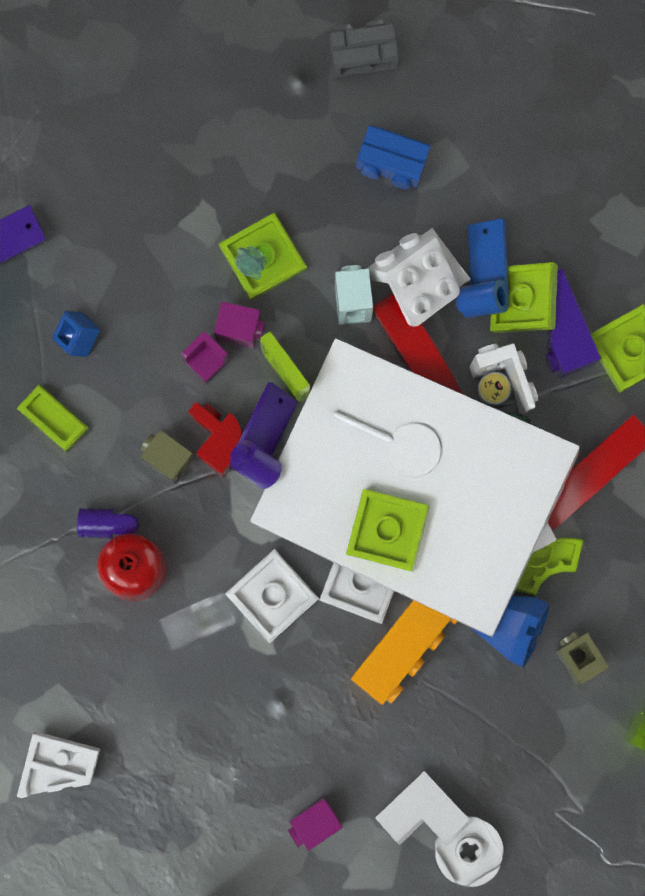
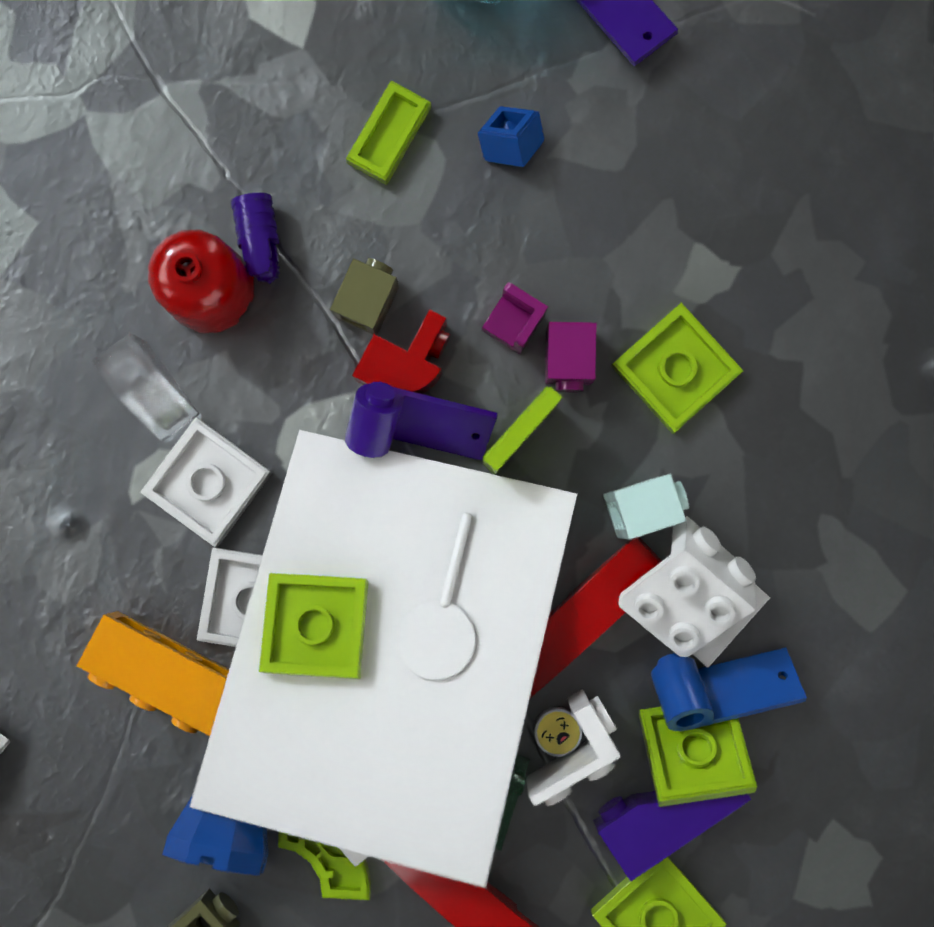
camera: 85 degrees right, 5 degrees up
clear light blue plate [235,246,267,280] -> none
blue brick [356,125,431,189] -> none

